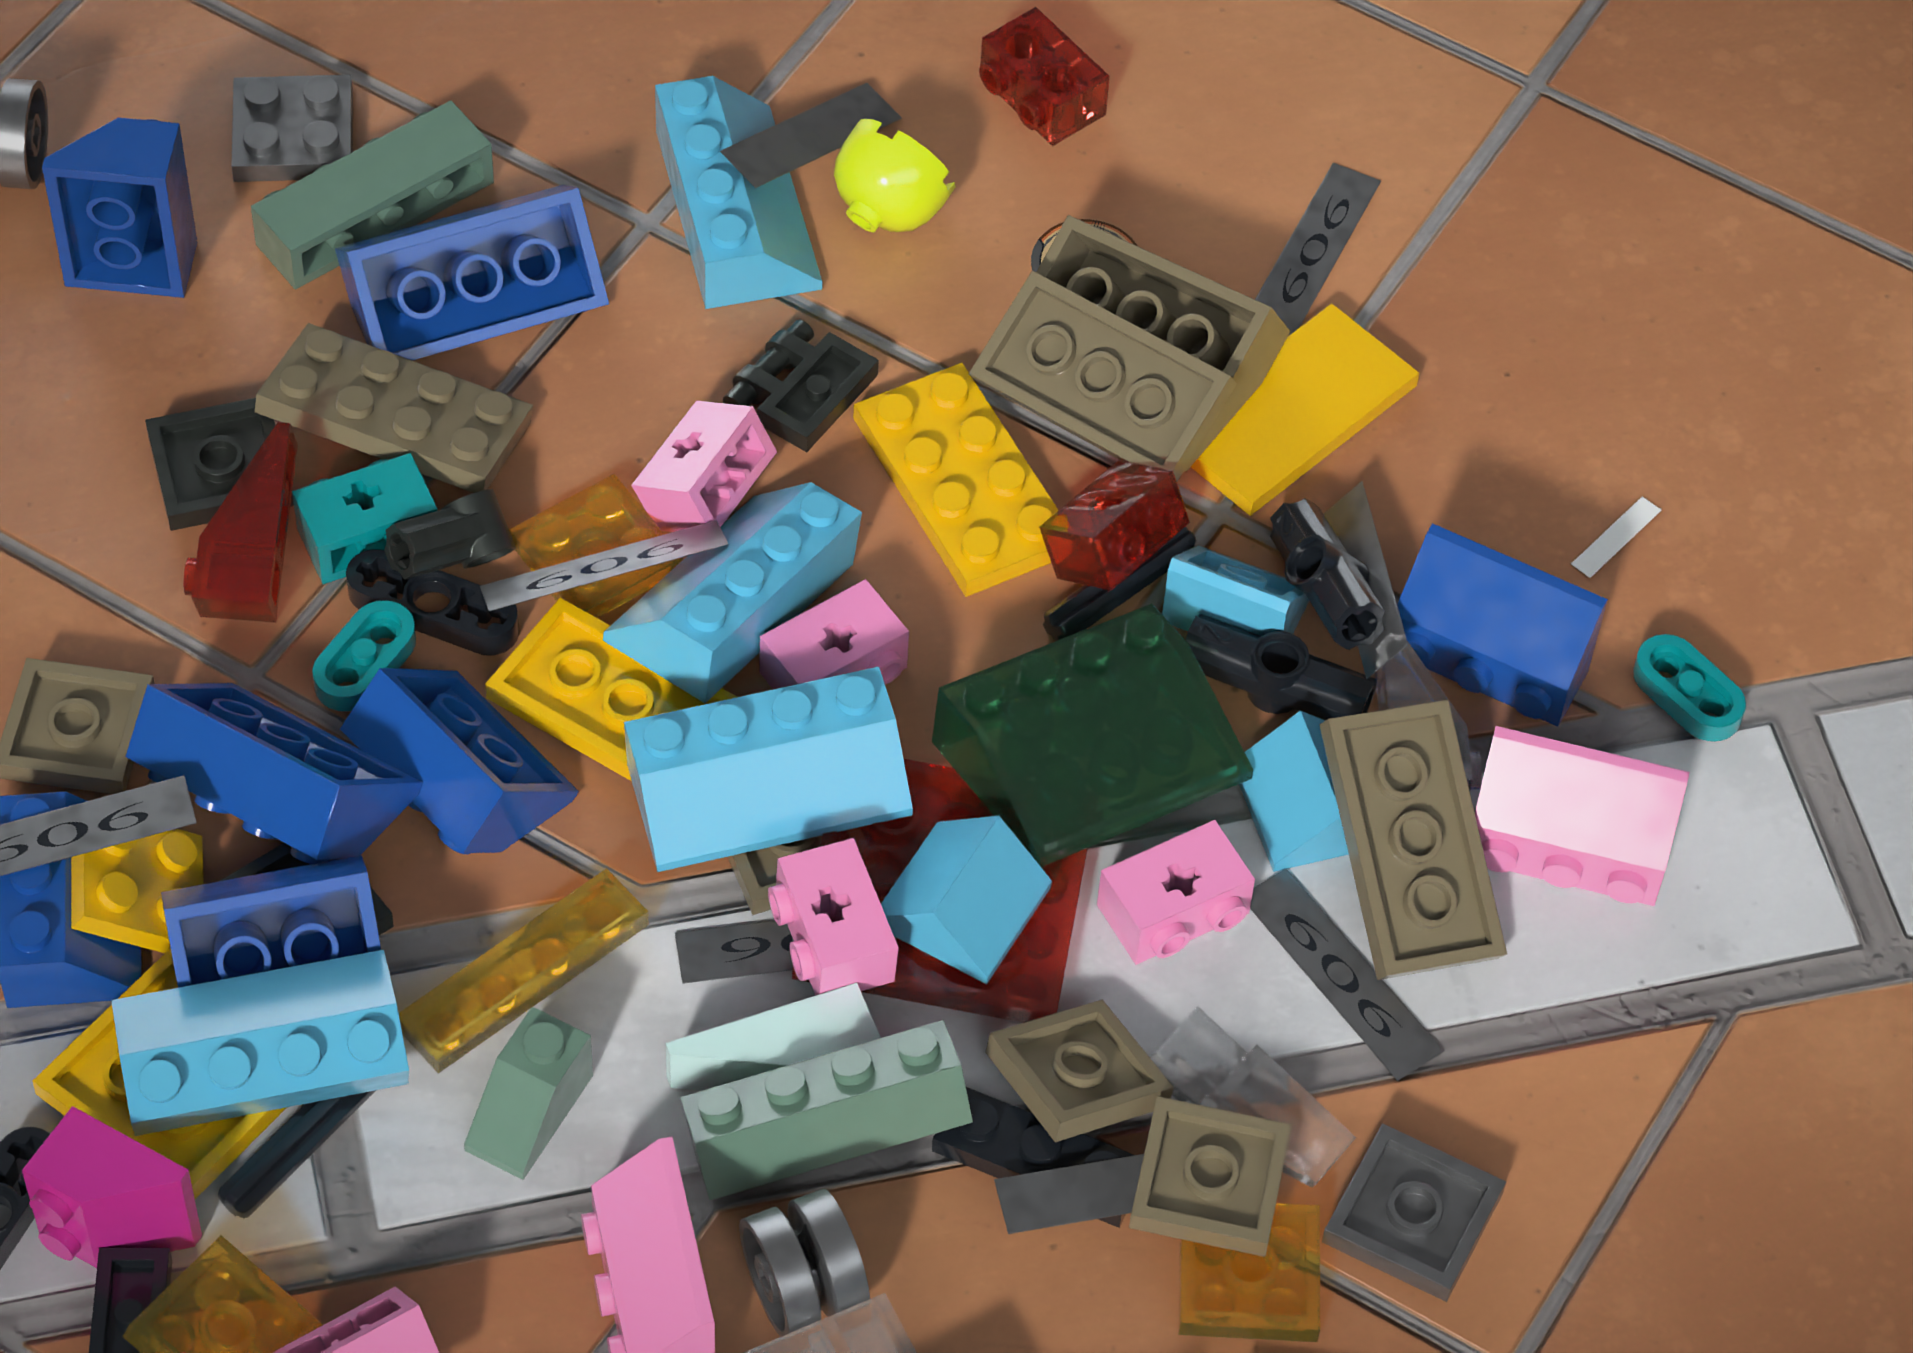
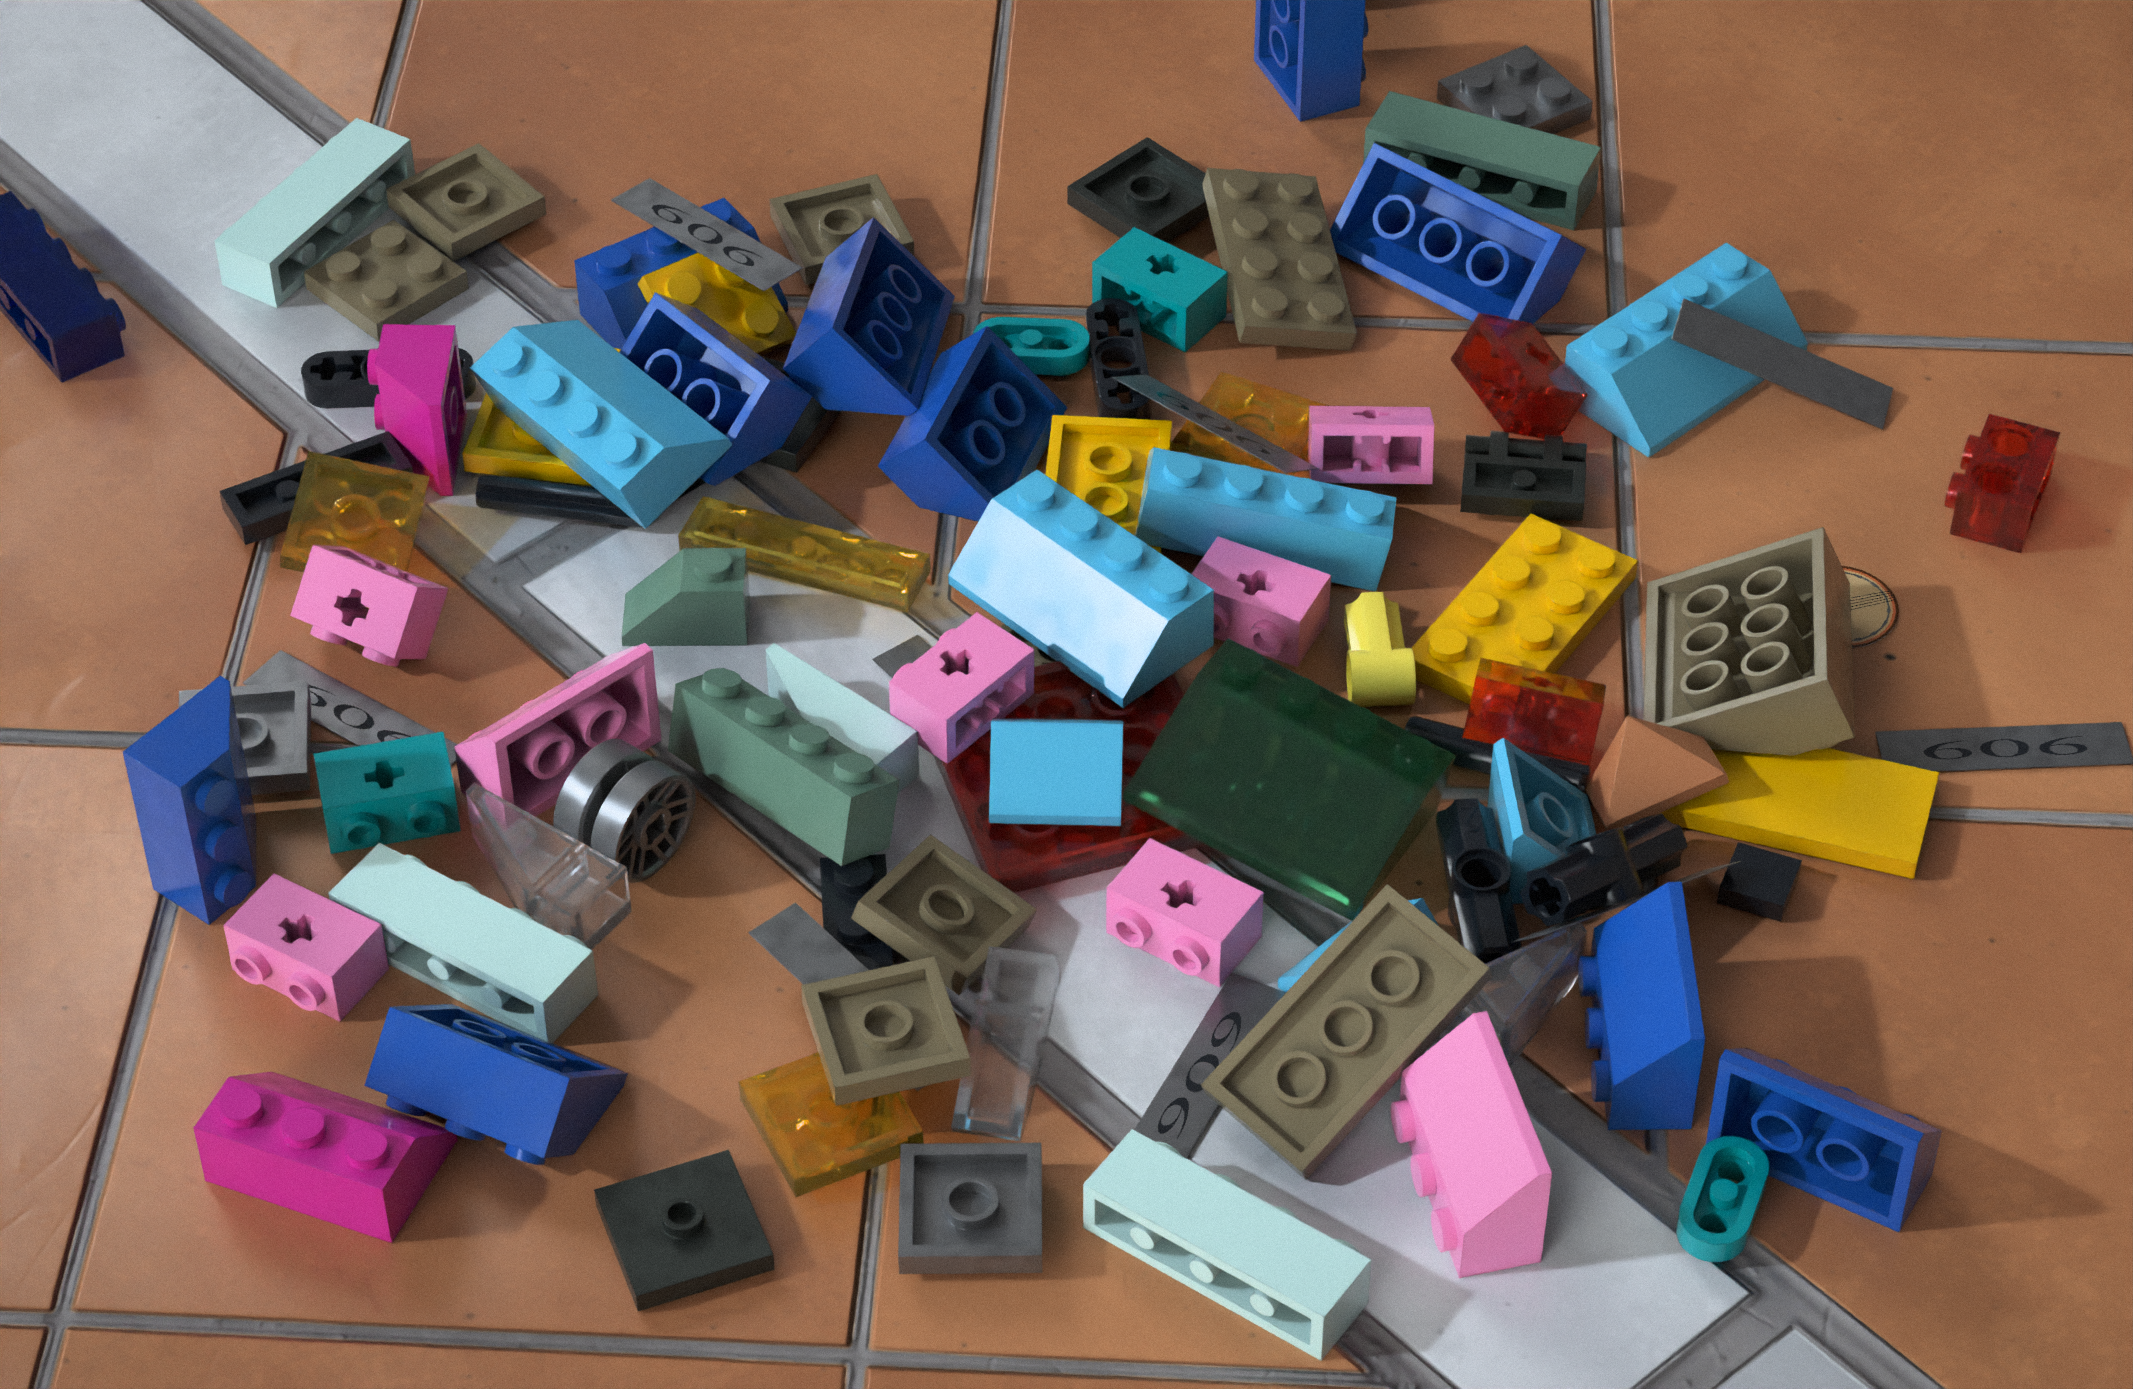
camera: 65 degrees right, 10 degrees down
clear red slope [183,422,298,623] -> none
pearl dark grey piece [384,489,516,580] -> none
neon yellow cylinder [834,119,956,232] -> none
dark tan plate [969,270,1237,489] -> none
white sticker [1571,496,1662,578] -> none
none -> light aqua brick [1083,1129,1371,1361]
none -> light yellow piece [1344,592,1416,707]
none -> clear red brick [1450,312,1588,439]
none -> nougat slope [1585,716,1729,831]
none -> blue slope [1706,1048,1942,1232]
none -> black tile [1717,842,1802,921]

